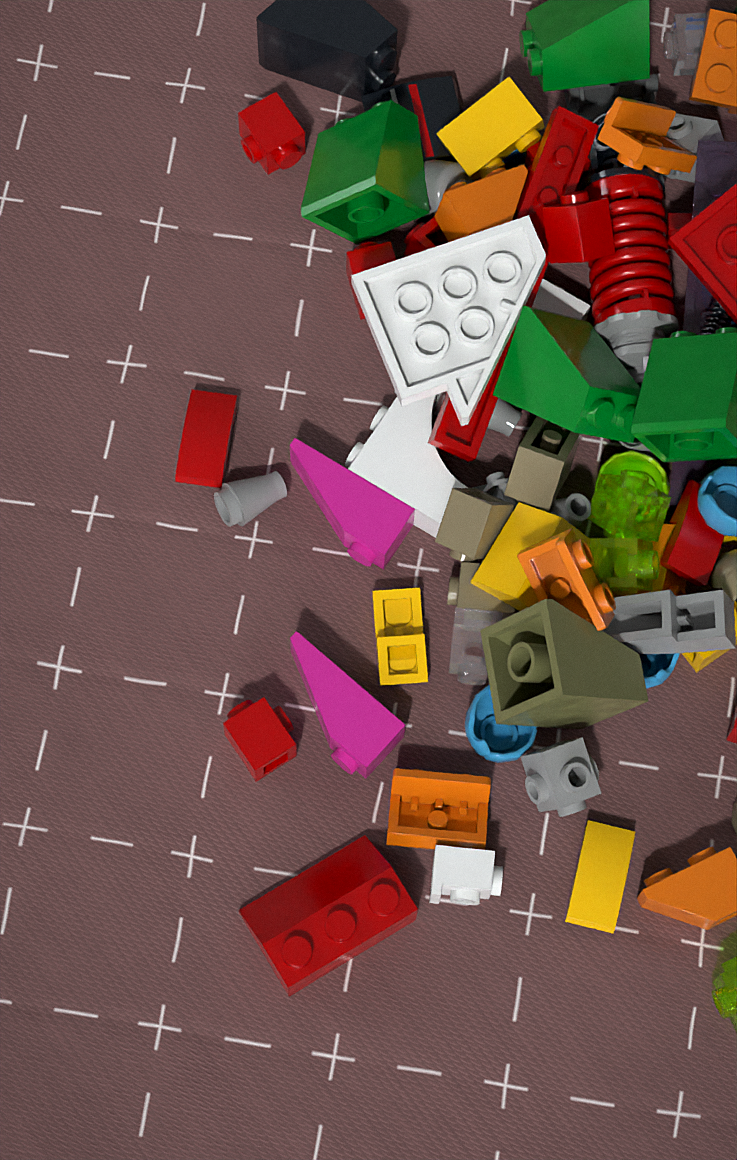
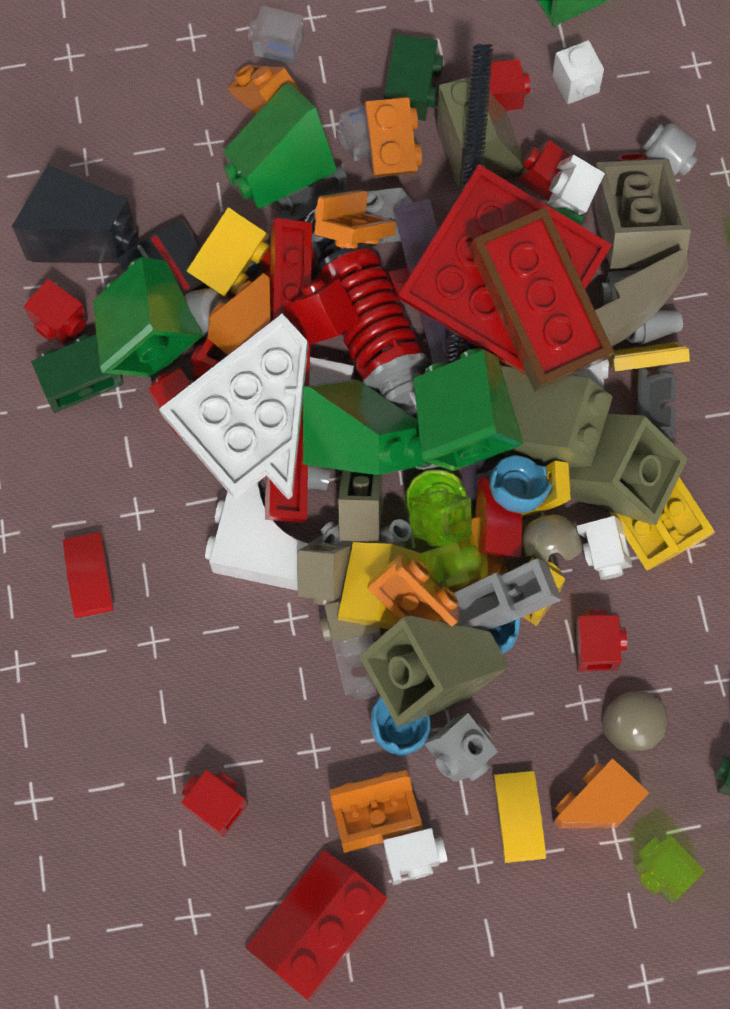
camera: 15 degrees left, 0 degrees up
light grey cone [214,471,287,527] -> none
dark pink slope [290,438,415,570] -> none
dark pink slope [290,631,406,779] -> none
yellow slope [372,588,428,686] -> none
none -> dark green brick [31,334,123,413]

